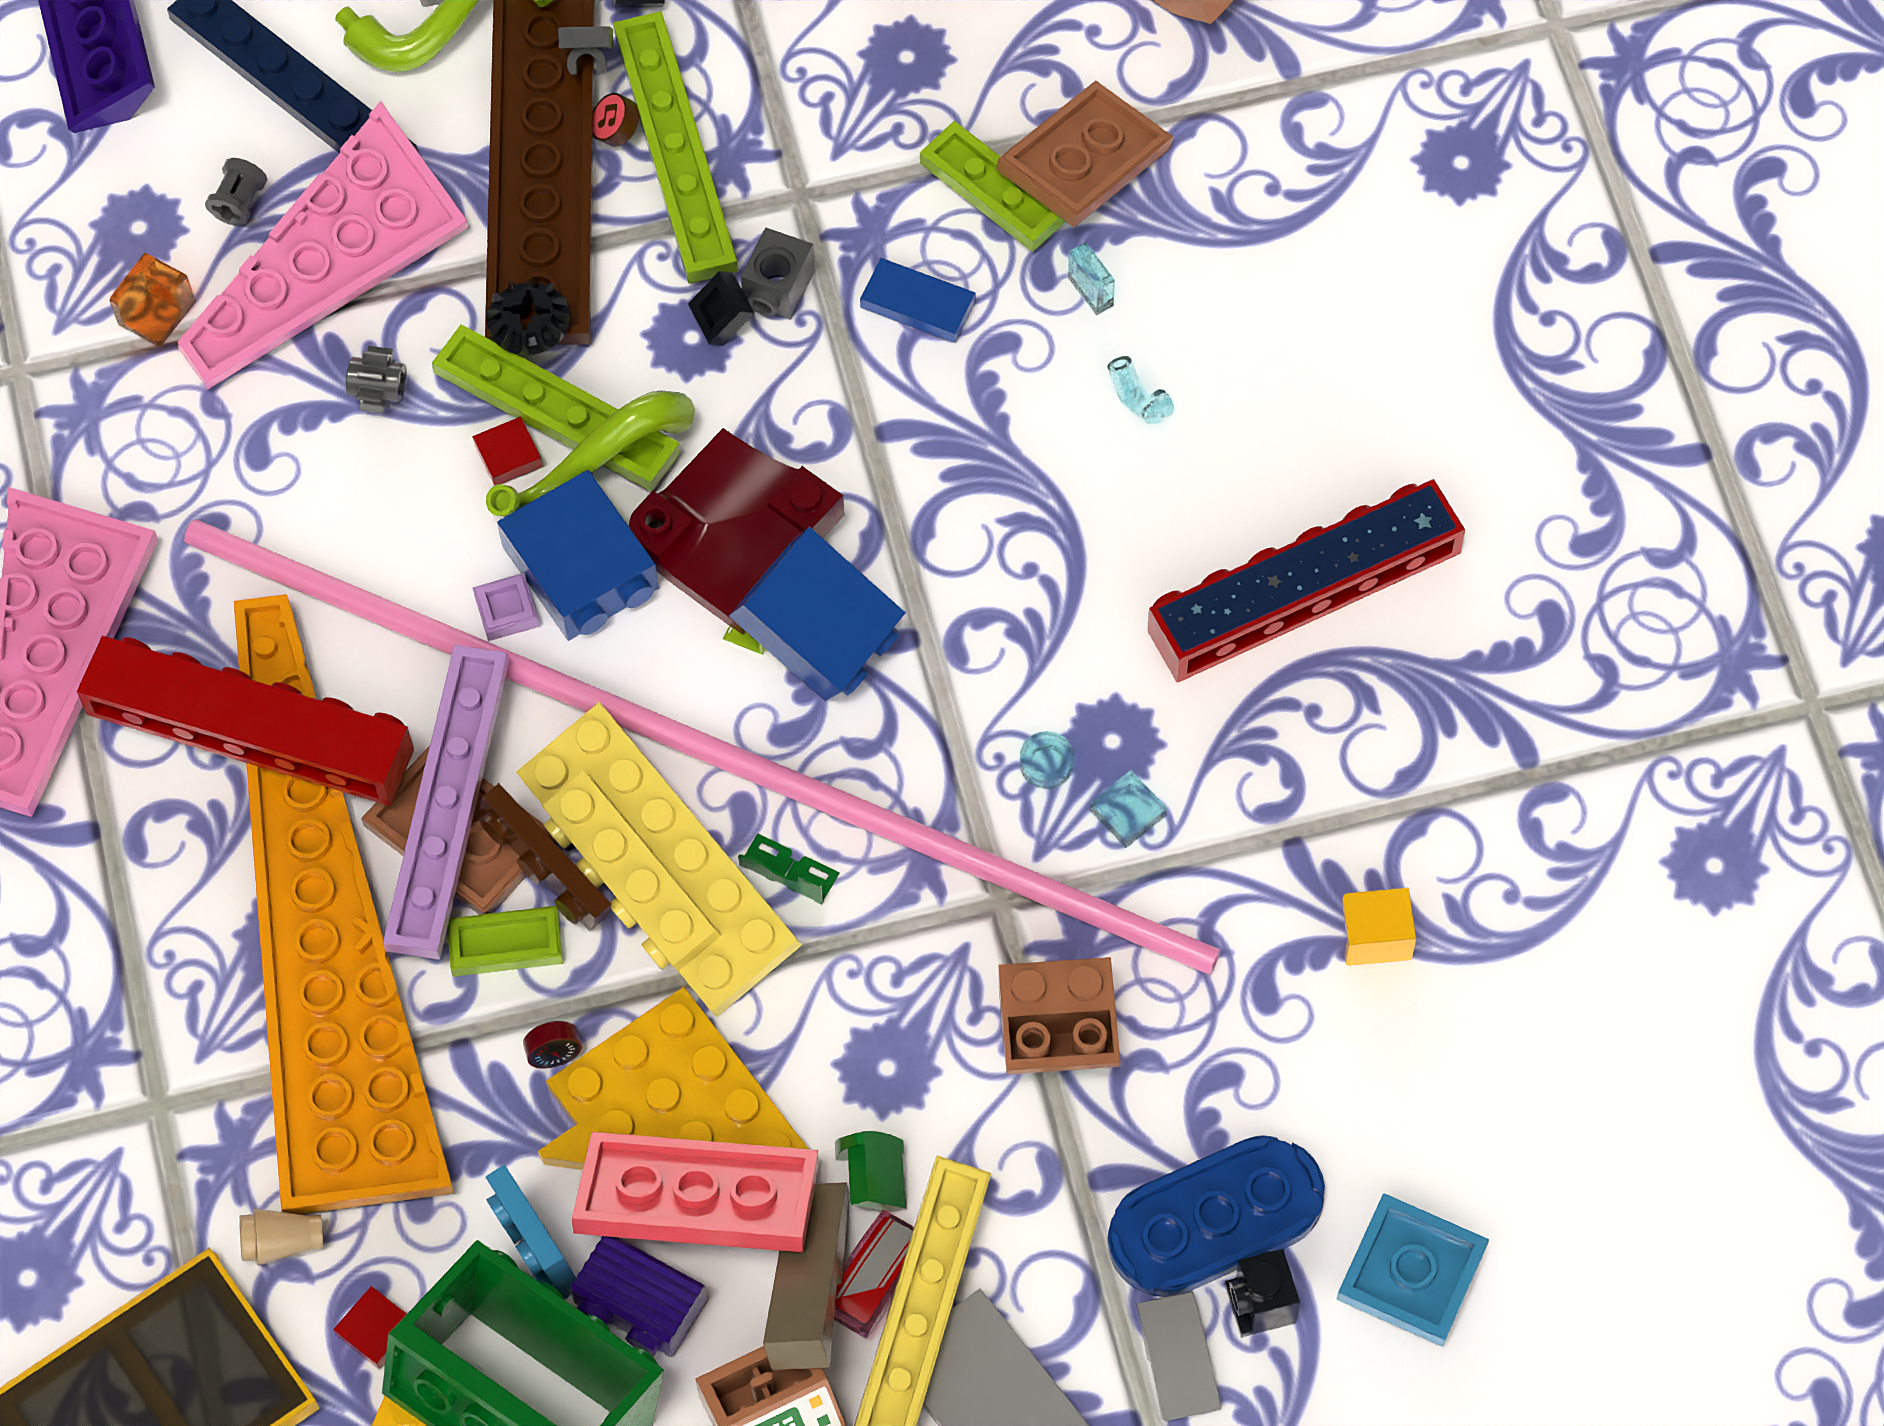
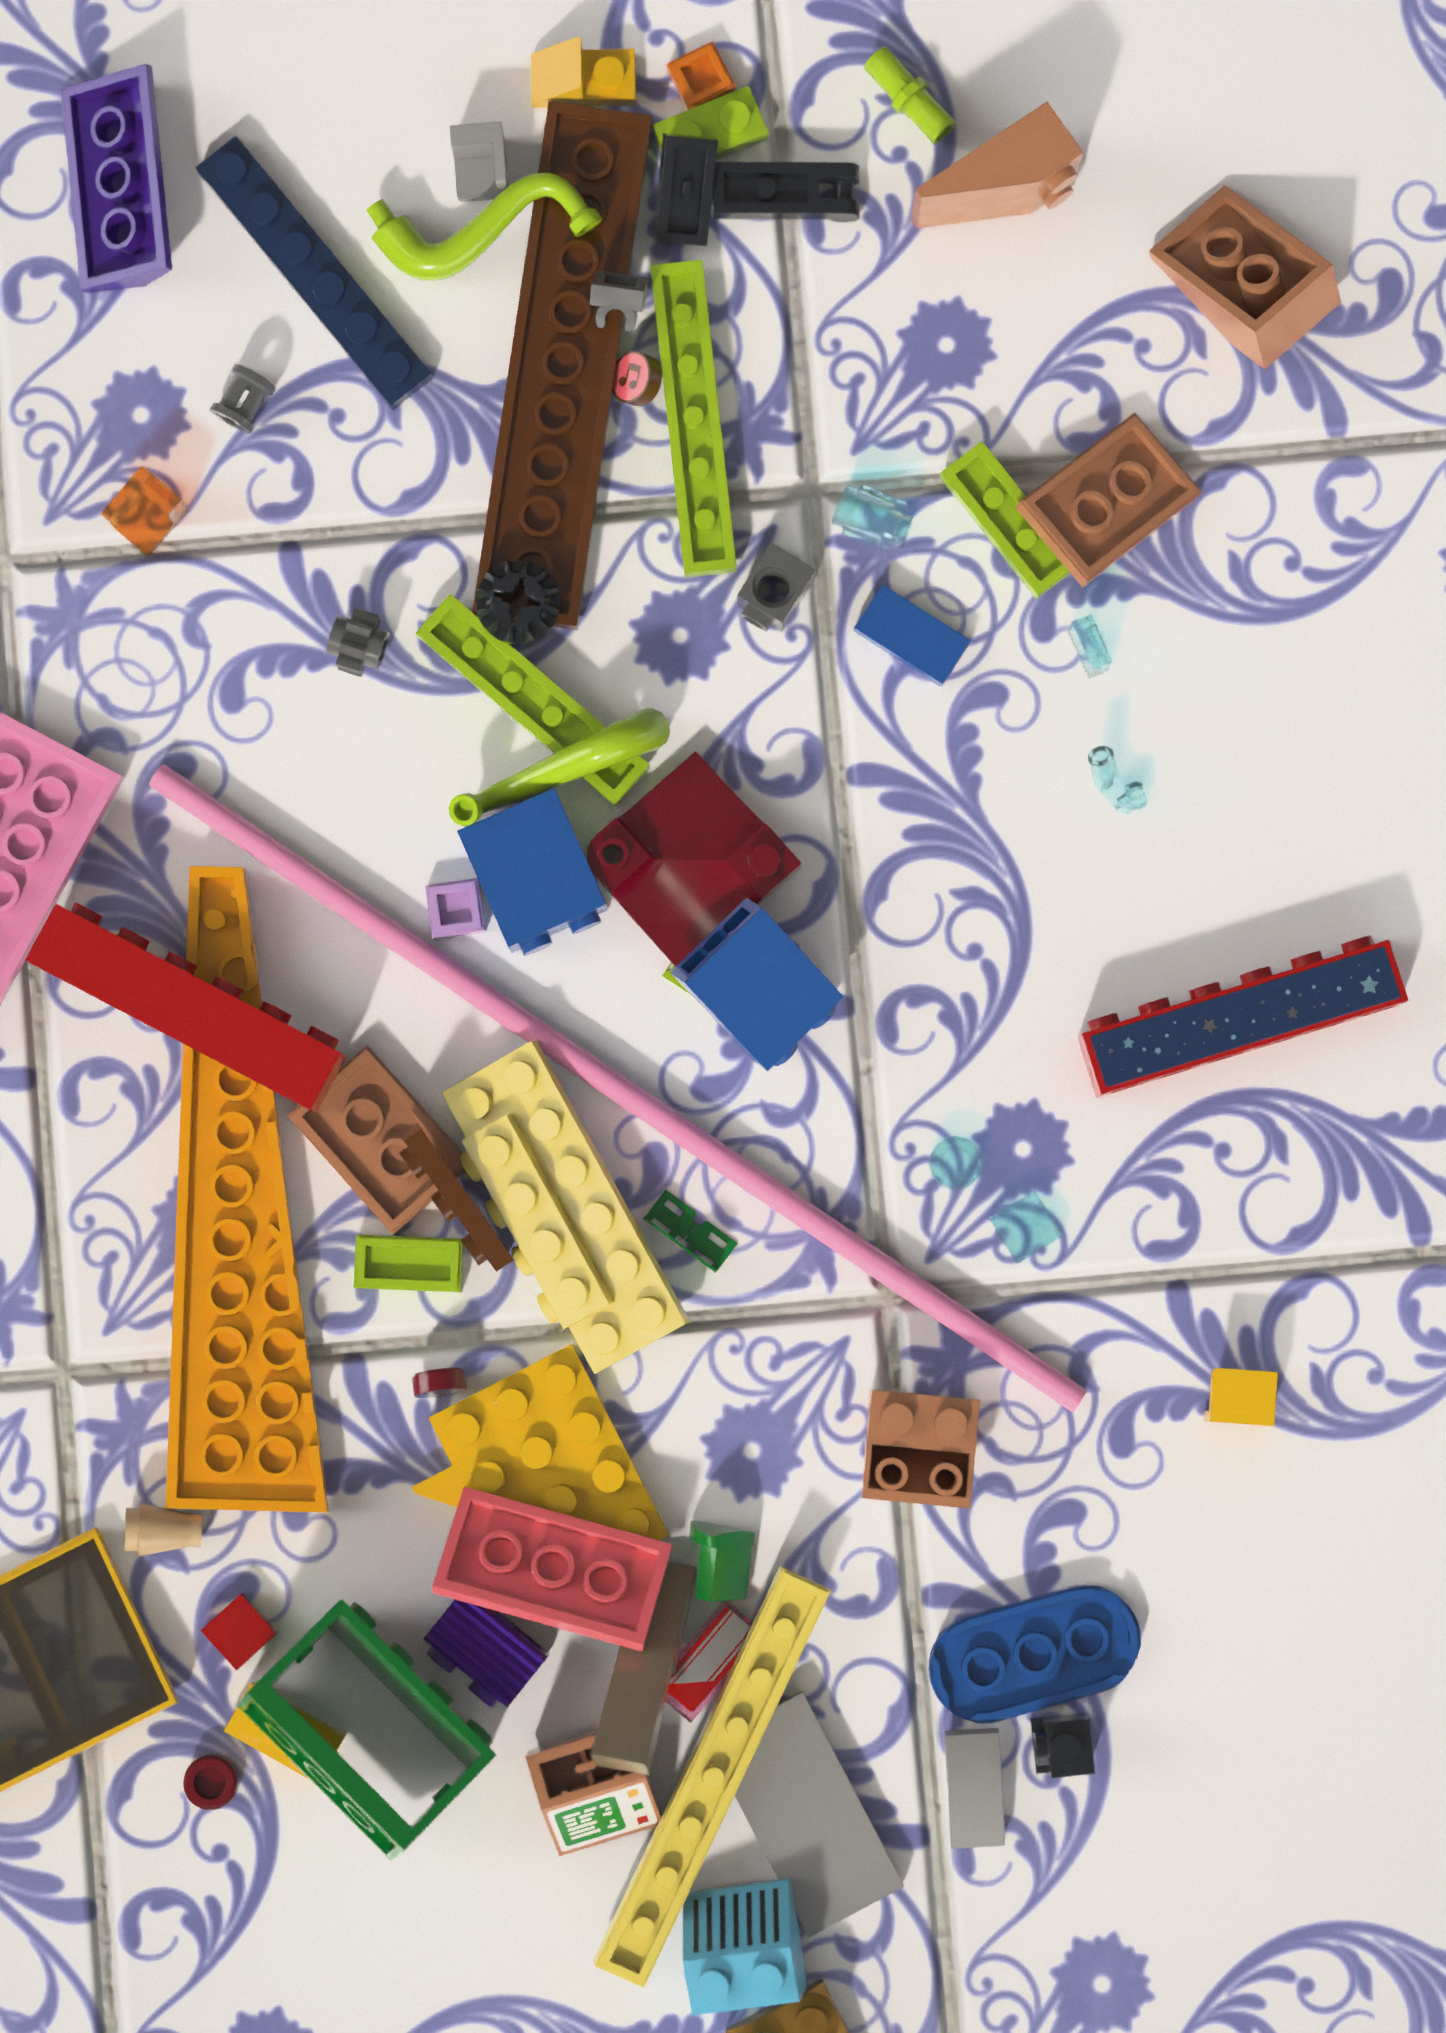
camera: 10 degrees right, 20 degrees up
bright pink wing [177,101,468,390] -> none
lavender plate [383,645,509,960] -> none
red tile [472,416,543,486] -> none
dark azure plate [485,1164,576,1300] -> none
black plate [688,271,755,346] -> none
dark azure plate [1336,1193,1490,1347] -> none
none -> clear light blue brick [832,484,914,552]

